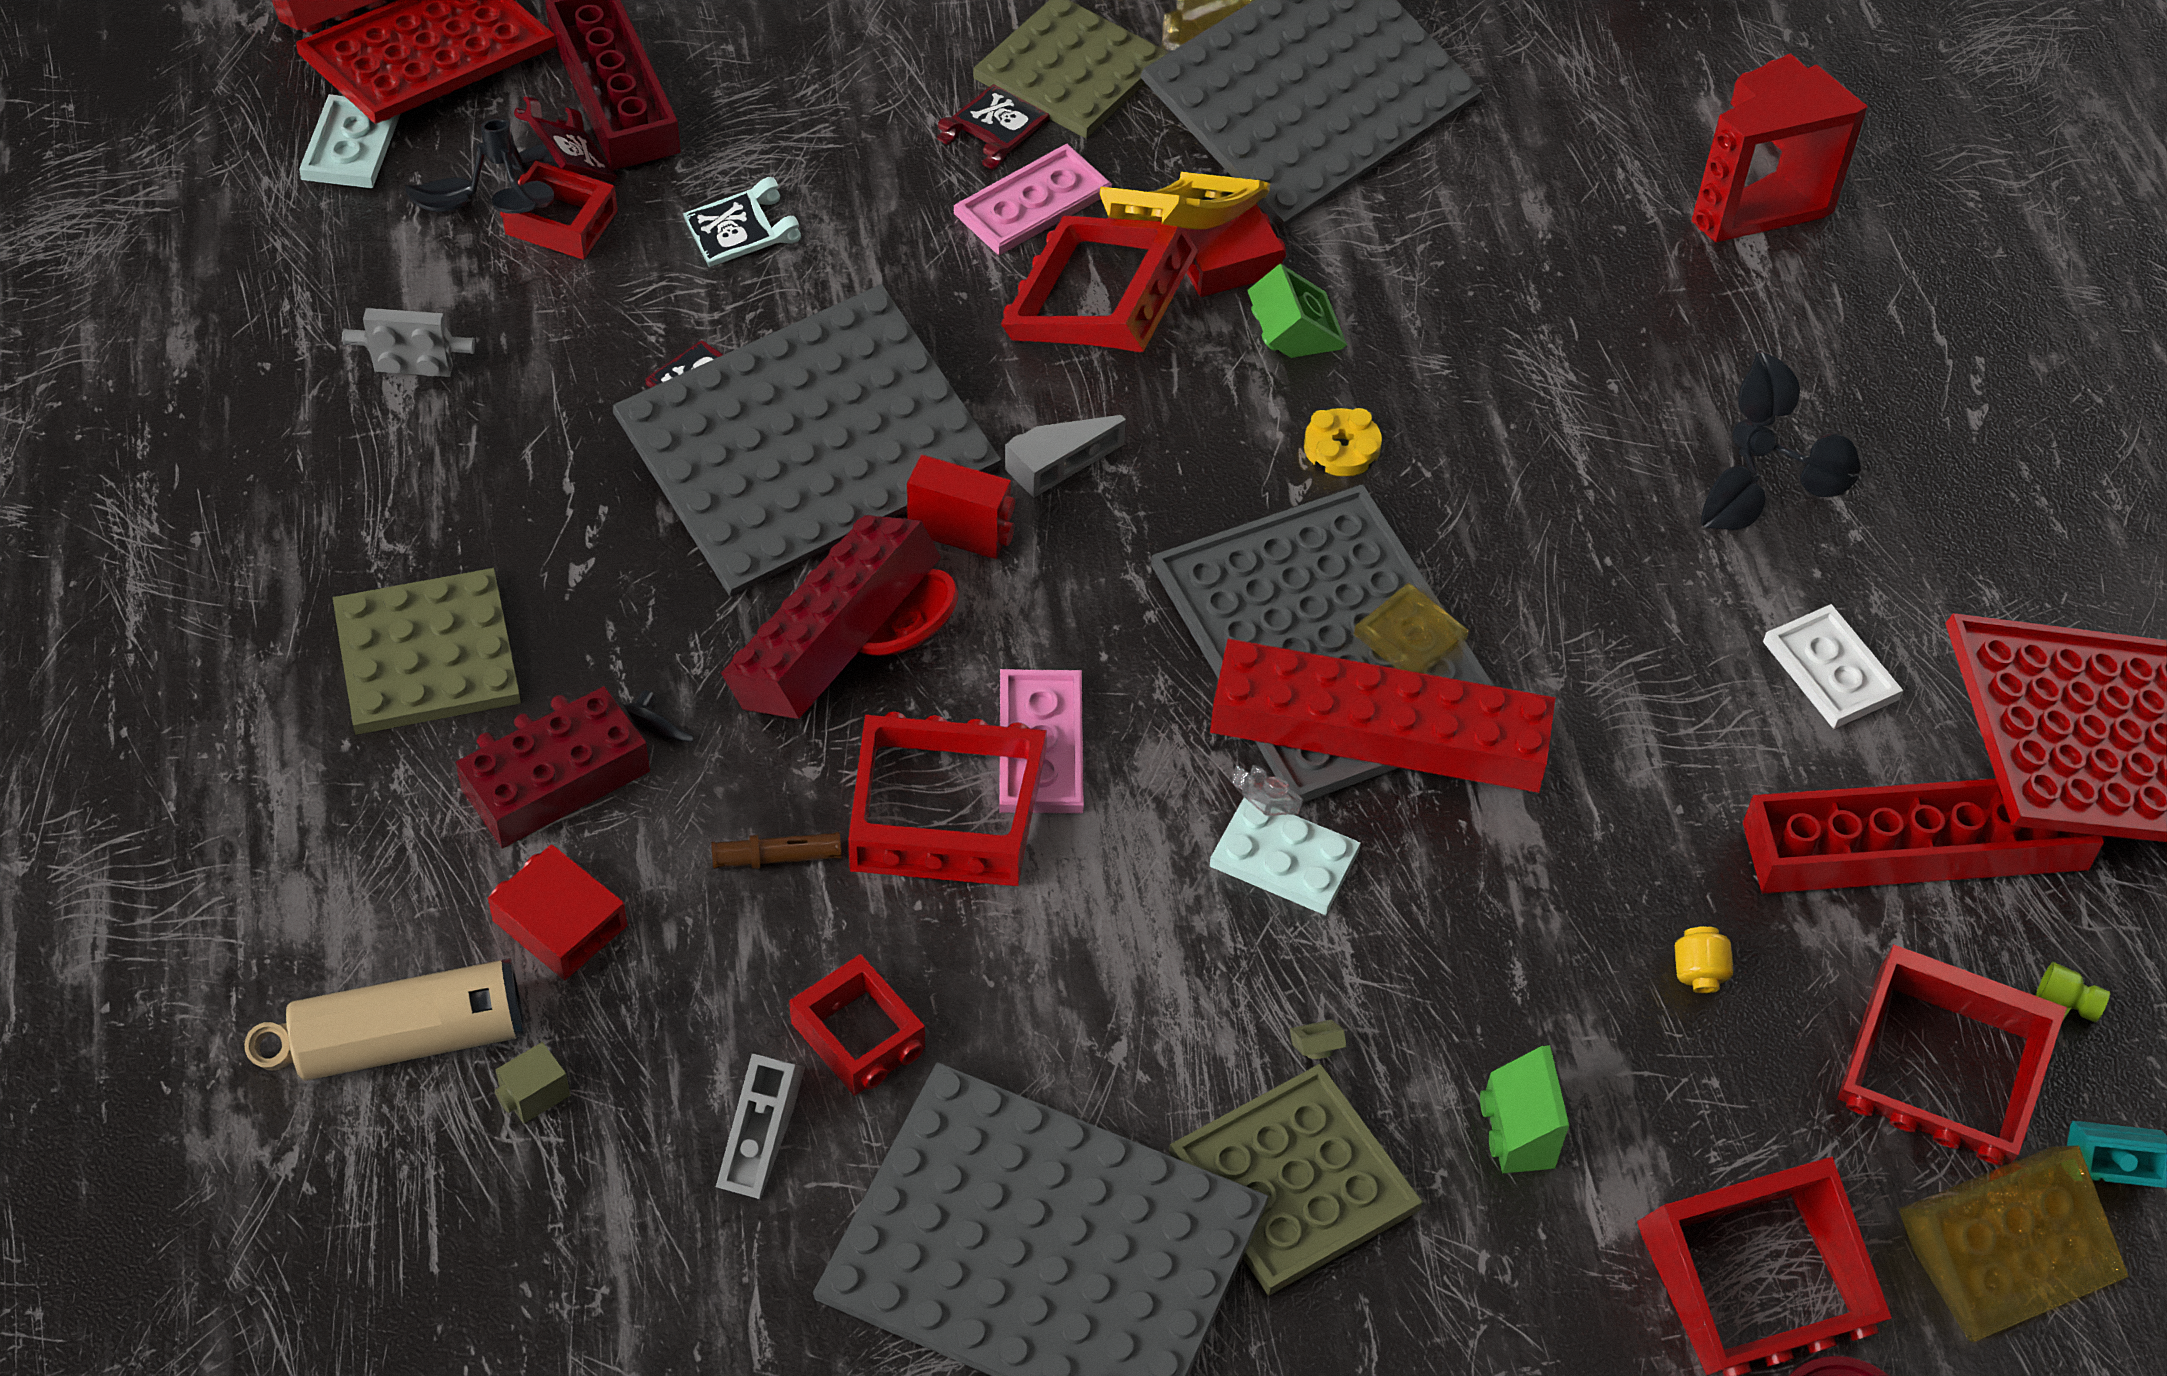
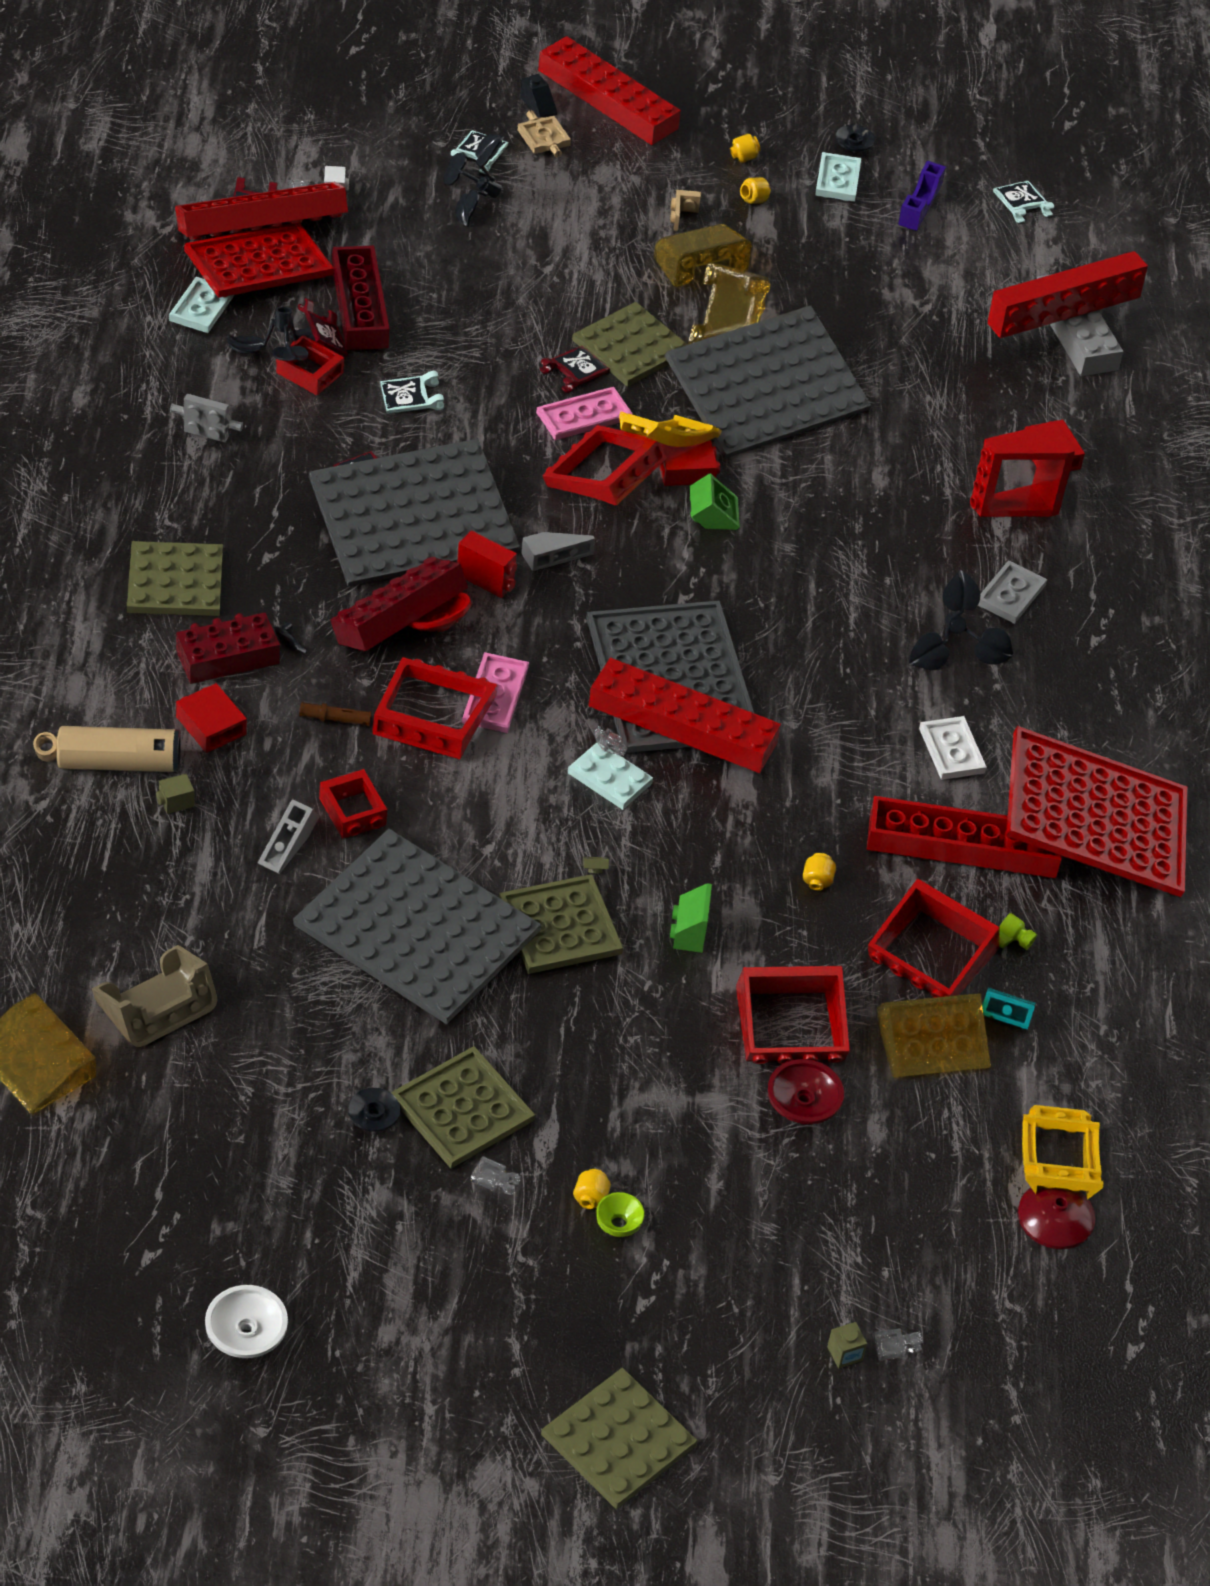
camera: 10 degrees right, 5 degrees down
yellow plate [1304,408,1382,476] -> none
clear yellow tile [1354,583,1469,674] -> none
none -> light grey plate [978,560,1047,624]

